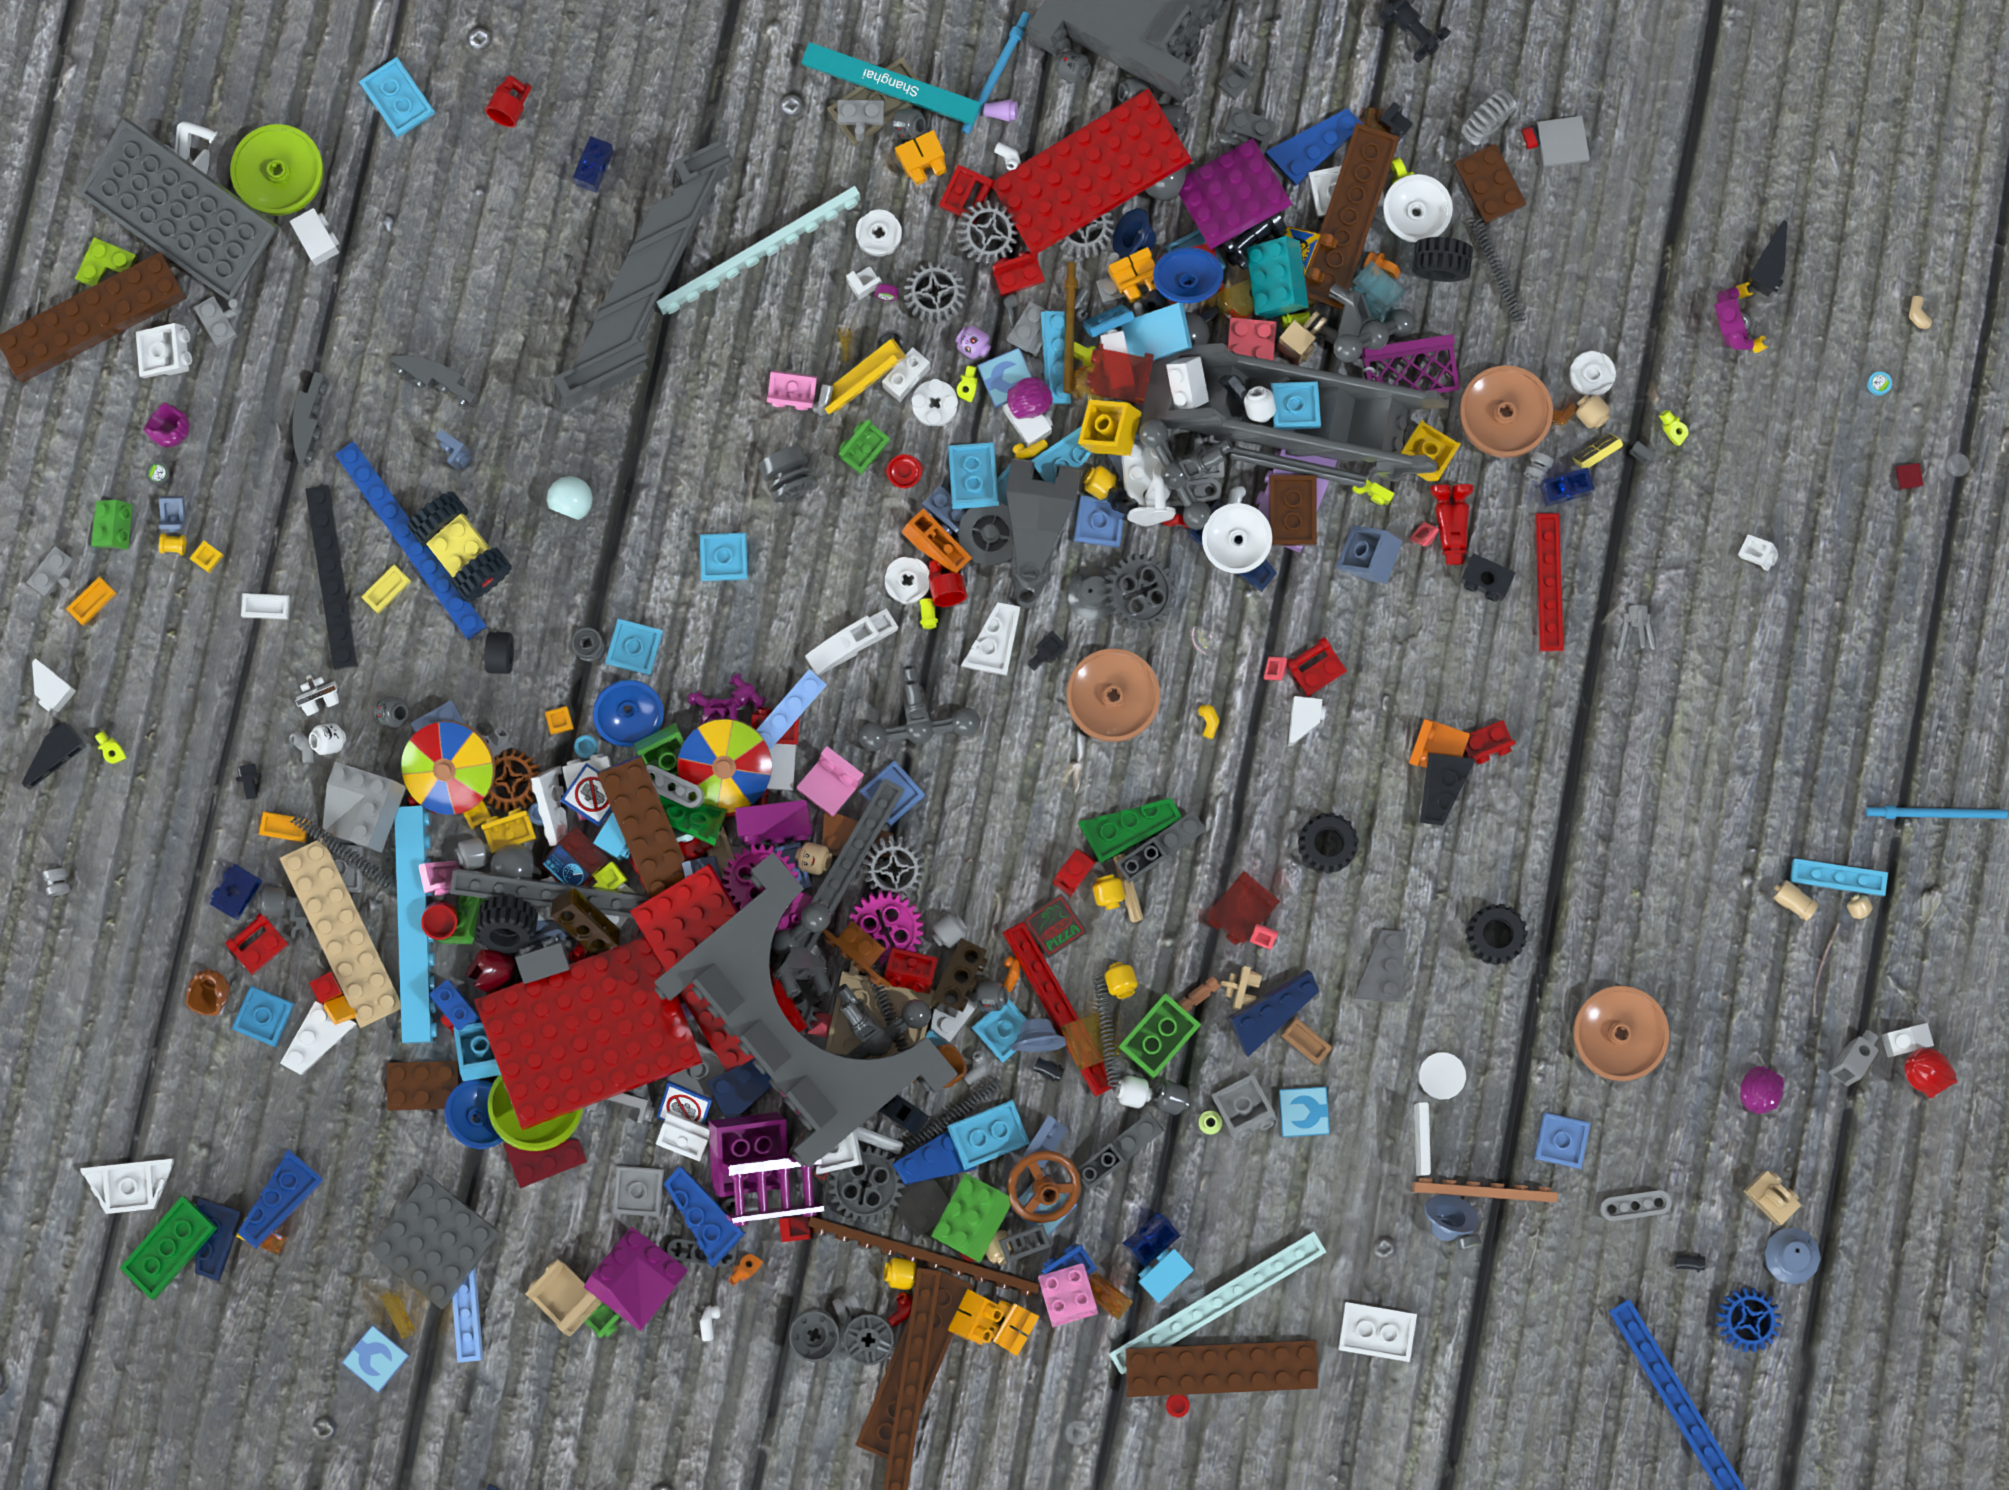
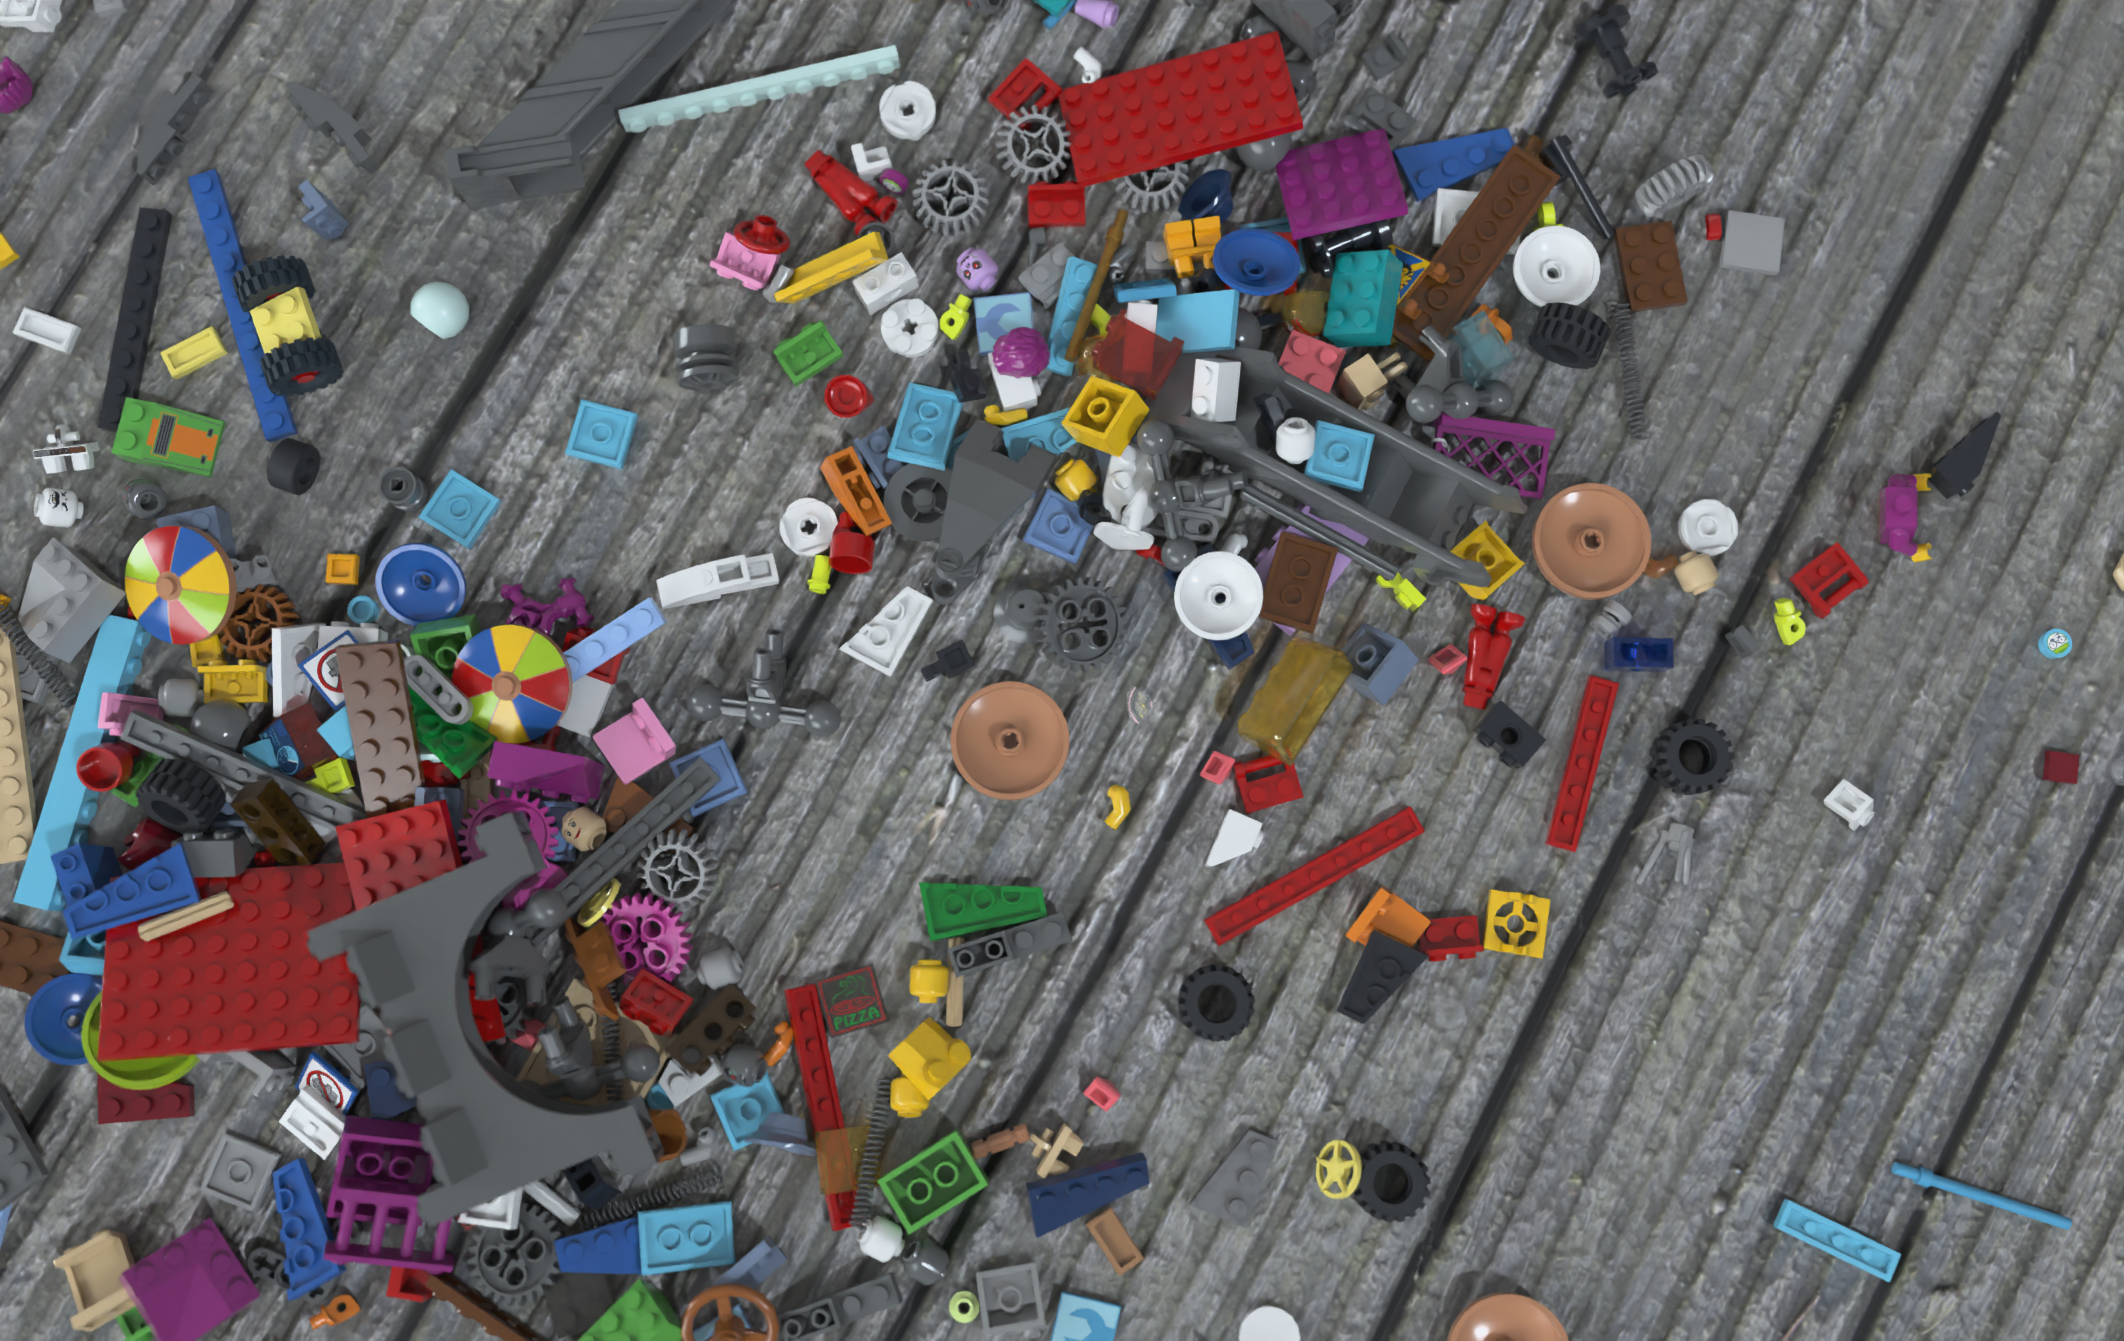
camera: 15 degrees right, 0 degrees up
light grey arm [289,732,314,763] -> none
clear yellow hand [838,328,852,362] -> none
light orange hips [894,130,946,186] -> none
black pin [1033,1057,1065,1082] -> none
red torso [1052,848,1097,897] -> none
clear red panel [1206,871,1280,946] -> none
neon yellow pin [1281,311,1310,330] -> none
light yellow tile [1572,433,1623,470] -> none
tan piece [1773,880,1819,921] -> none
tan piece [1846,894,1873,919] -> none
none -> blue wing [62,842,201,940]
none -> bright green slope [111,397,226,478]
none -> tan axle [138,891,234,941]
none -> medium azure tile [242,739,278,768]
none -> light yellow wheel [577,878,621,928]
none -> red piece [733,215,790,254]
none -> red piece [804,150,898,237]
none -> yellow slope [888,1016,972,1100]
none -> black plate [949,349,988,403]
none -> red tile [1204,806,1425,946]
none -> clear yellow windscreen [1237,637,1354,766]
none -> light yellow wheel [1316,1140,1361,1199]
none -> yellow piece [1482,890,1551,959]
none -> black bar [1550,135,1615,240]
none -> black tyre [1649,719,1734,795]
none -> red plate [1789,542,1869,619]

